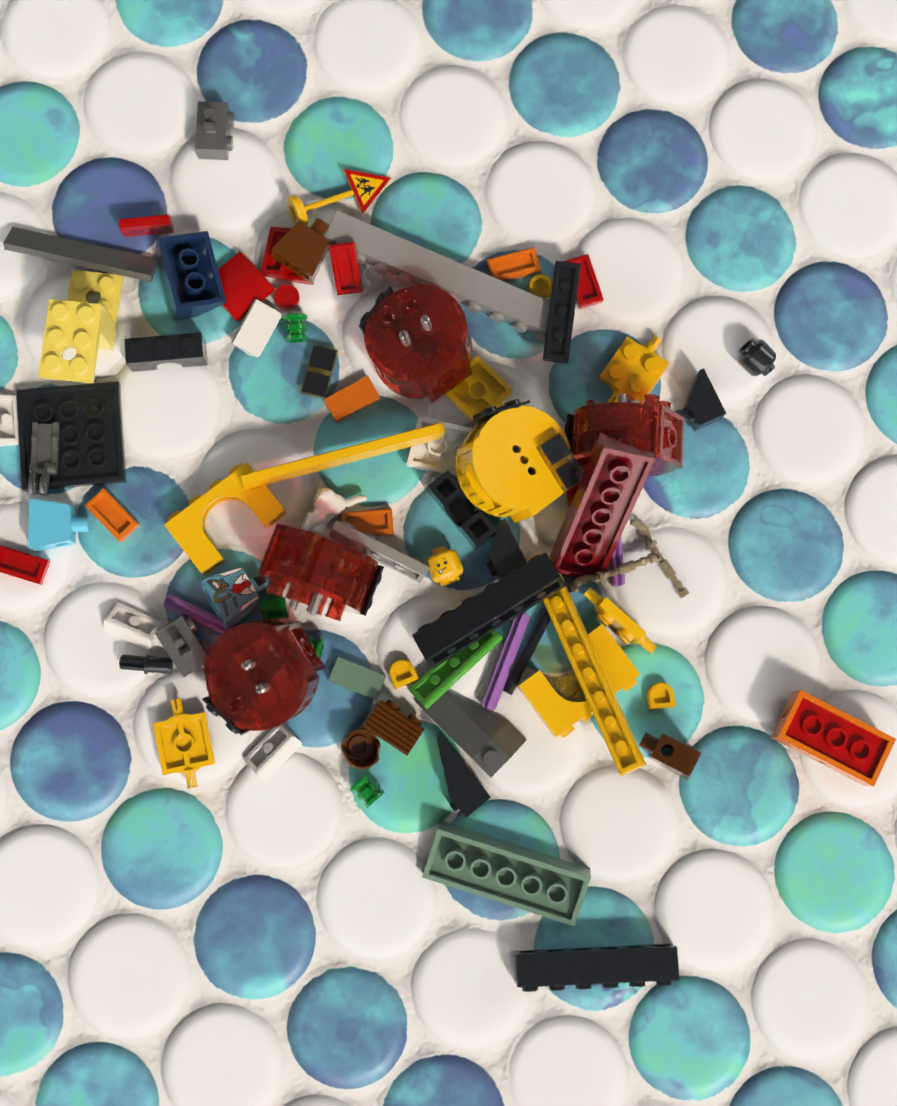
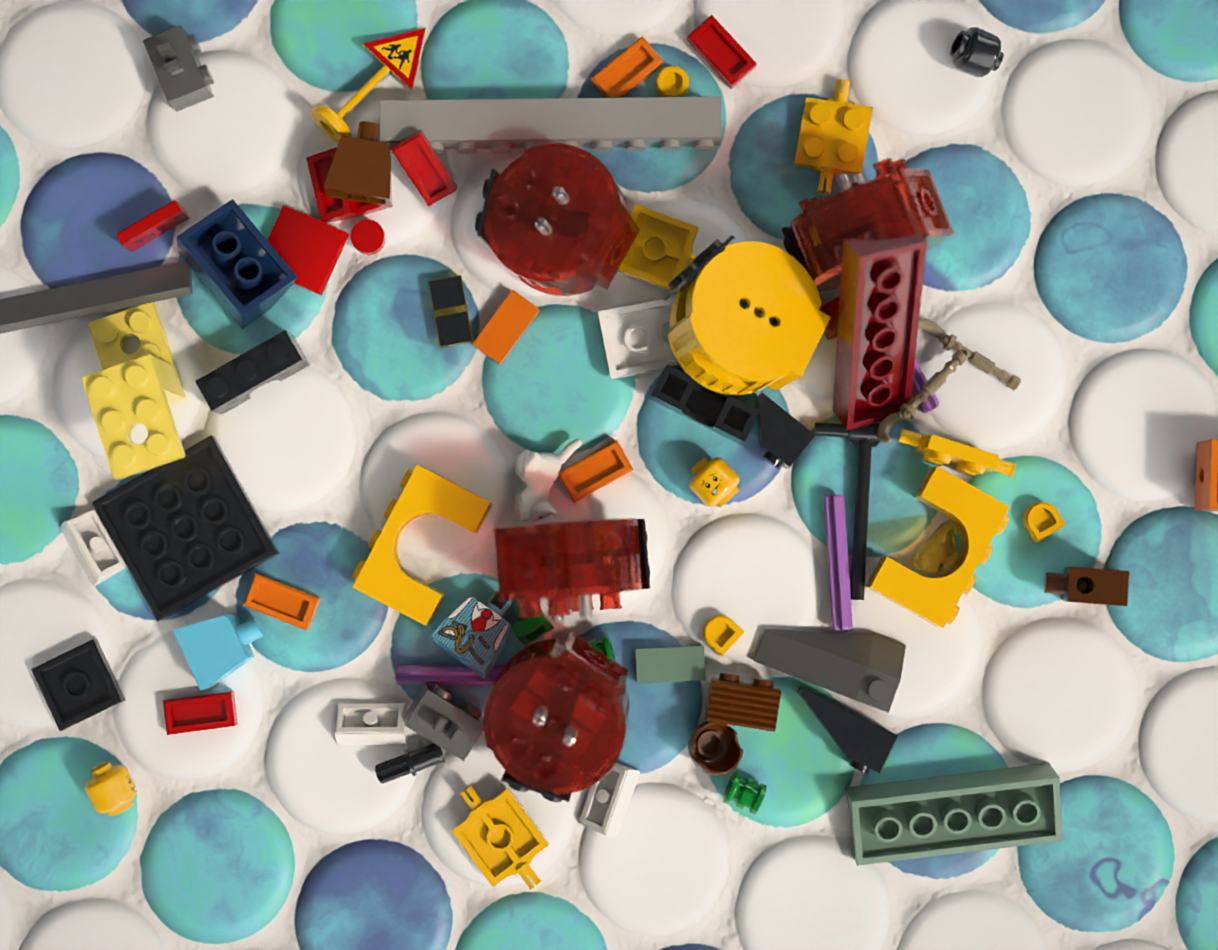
camera: 15 degrees left, 5 degrees up
dark grey arm [28,422,60,495] -> none
white slope [231,299,282,357] -> none
yellow tile [241,422,445,490] -> none
green bush [282,313,308,343] -> none
light grey plate [328,520,430,583] -> none
bright green tile [408,630,503,709] -> none
black brick [412,552,566,668] -> none
black brick [514,944,679,992] -> none
black tile [536,432,584,492] -> none
black tile [542,261,581,364] -> none
yellow tile [543,573,646,776] -> none
black slope [683,368,726,431] -> none

